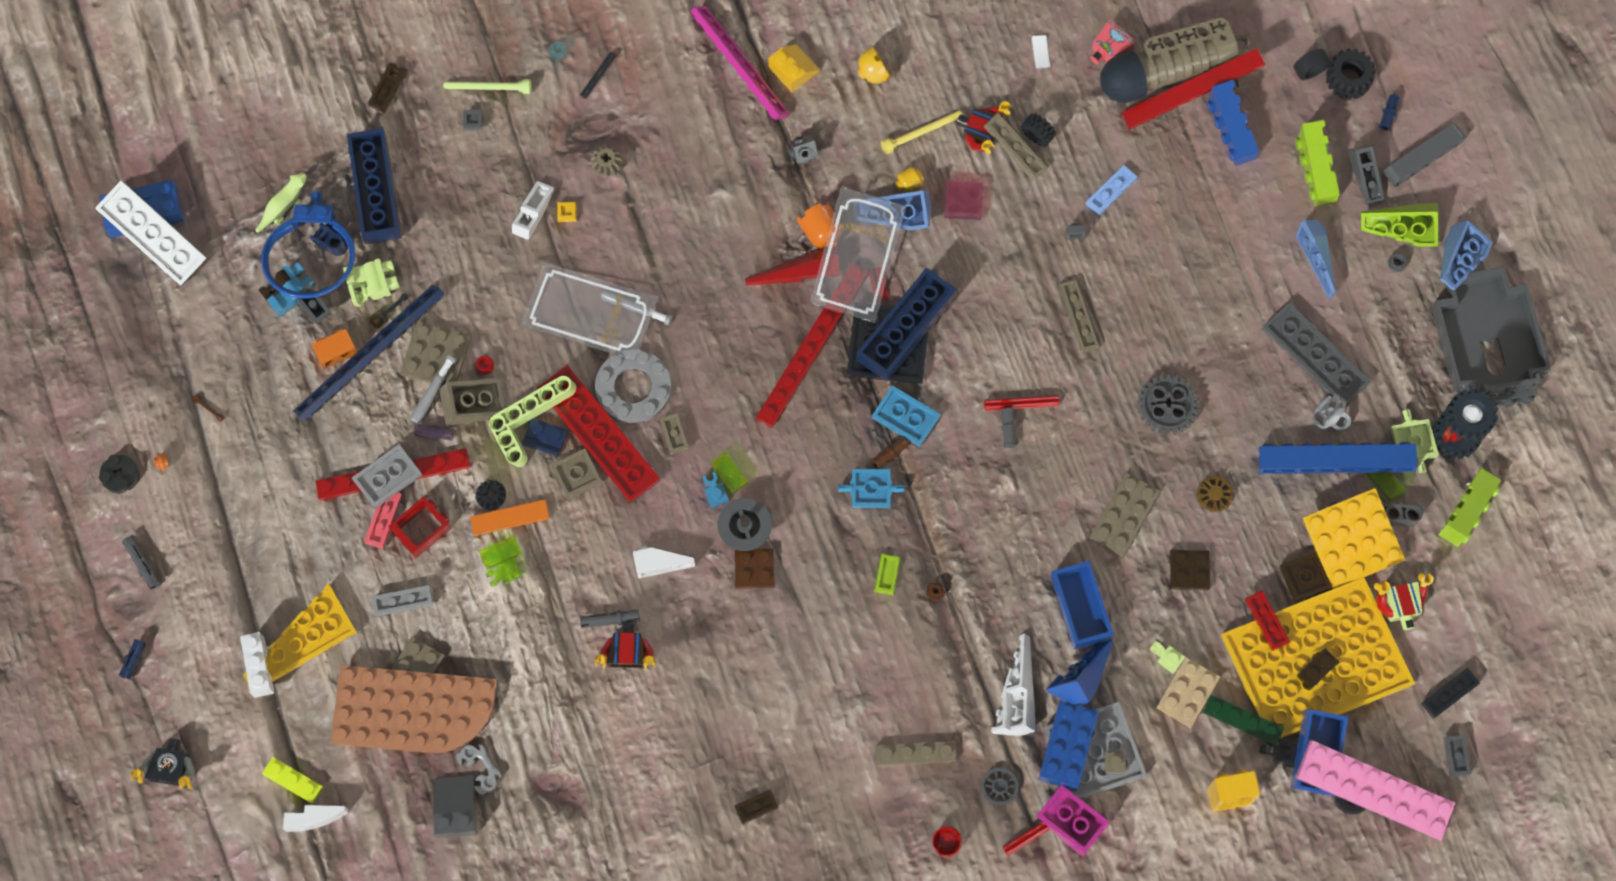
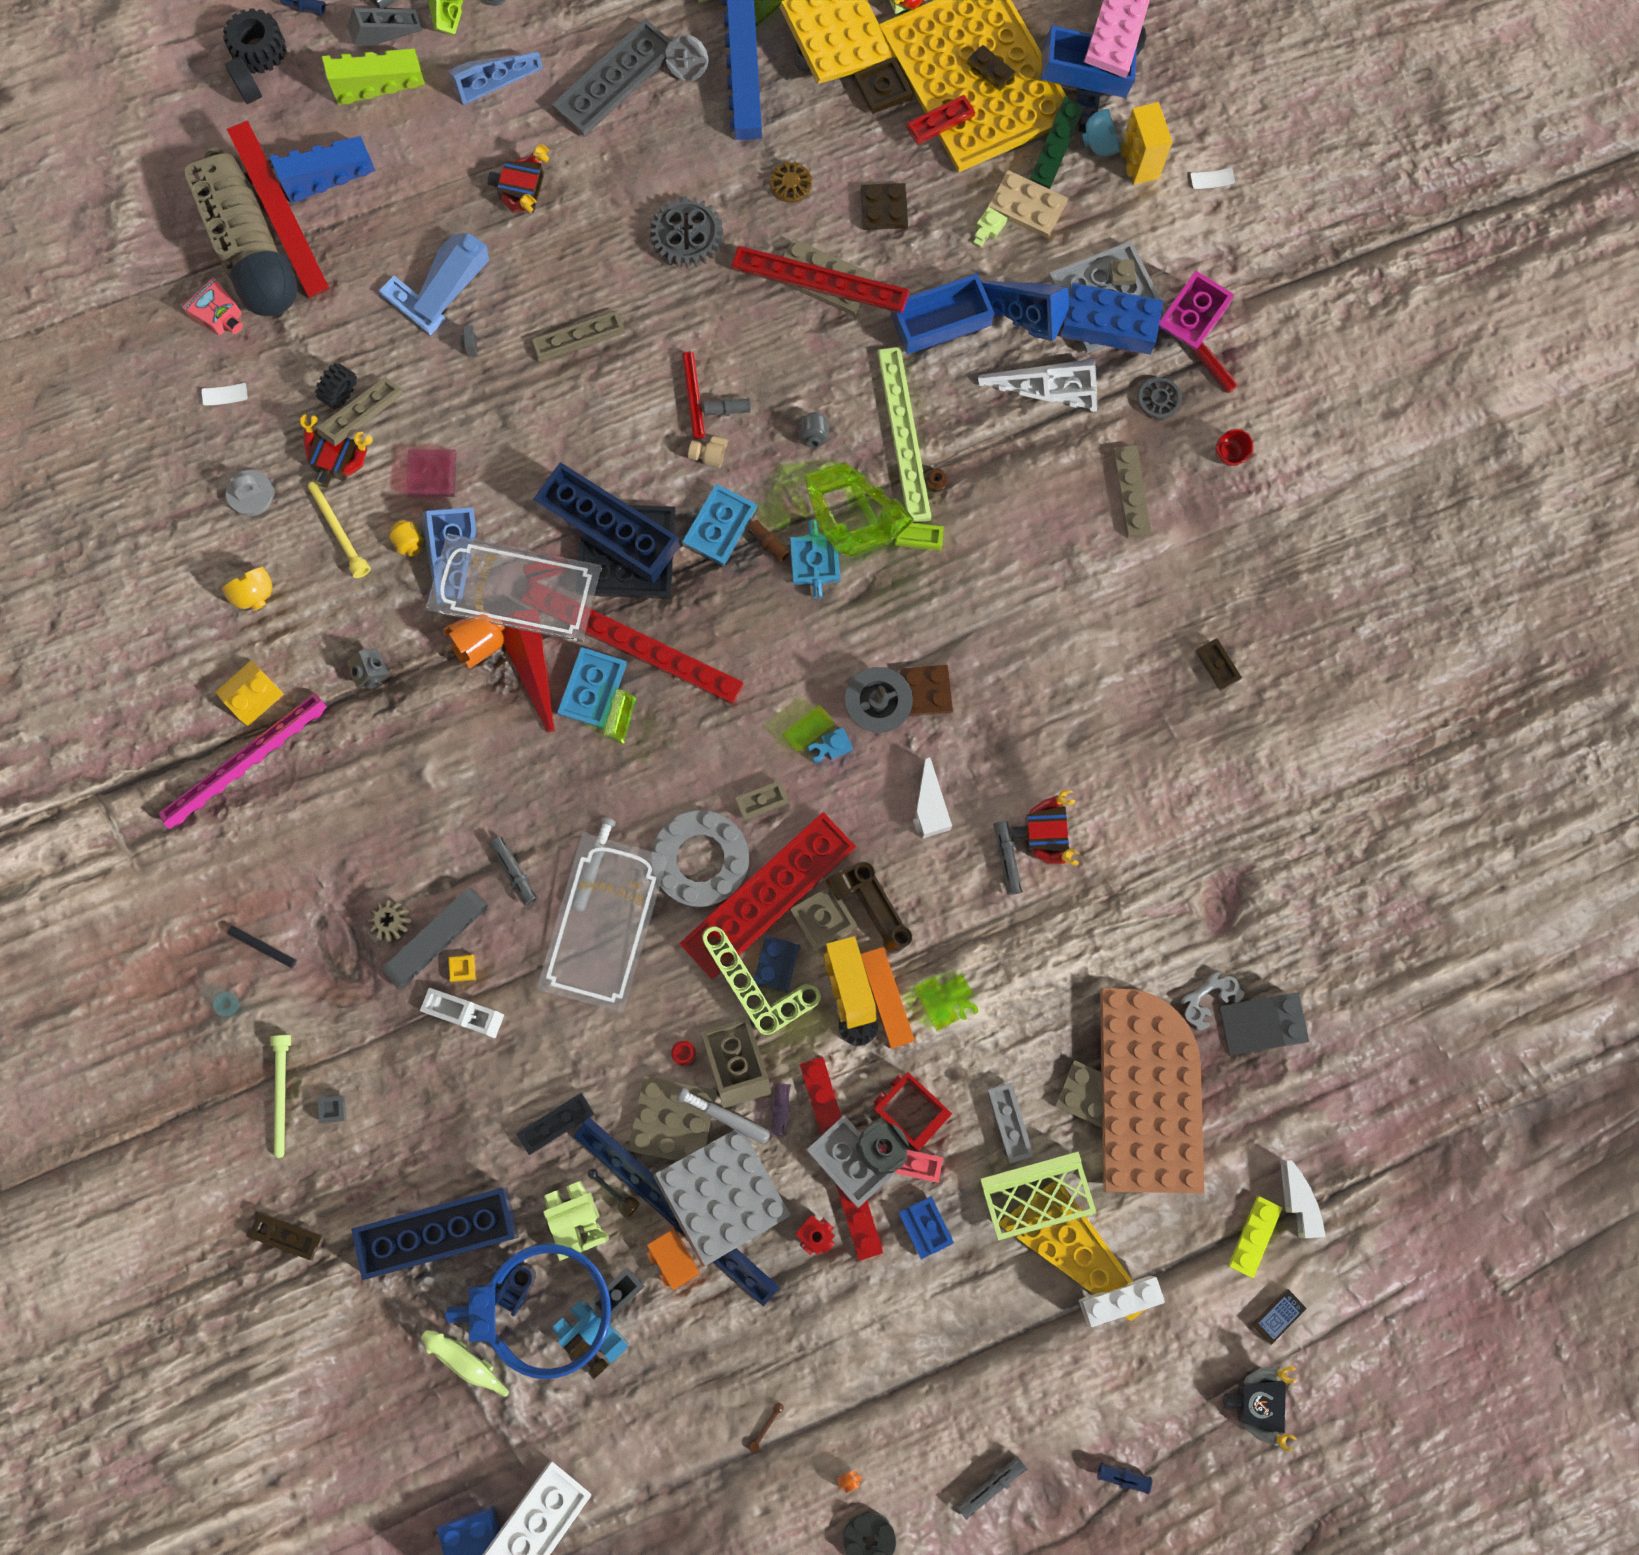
camera: 100 degrees left, 5 degrees up
none -> light grey tile [225,470,275,517]
none -> dark grey beam [381,887,488,990]
none -> medium blue wedge [413,233,489,323]
none -> torso [488,144,550,213]
none -> dark grey pin [489,836,538,906]
none -> black plate [516,1092,595,1155]
none -> dark azure plate [557,647,627,730]
none -> clear neon green plate [604,689,636,743]
none -> light grey plate [653,1130,791,1267]
none -> tan piece [688,436,728,468]
none -> red tile [731,245,910,314]
none -> red brick [795,1215,835,1256]
none -> dark grey head [799,412,830,448]
none -> clear neon green windscreen [805,462,914,558]
none -> yellow brick [823,936,876,1029]
none -> dark brown piece [825,862,912,954]
none -> pearl dark grey plate [856,1122,908,1175]
none -> yellowish green tile [877,346,931,523]
none -> blue plate [898,1196,954,1260]
none -> yellowish green fence [980,1151,1097,1241]
none -> medium azure cylinder [1082,108,1120,157]
none -> white sticker [1191,167,1235,189]
none -> tile [1251,1289,1307,1345]

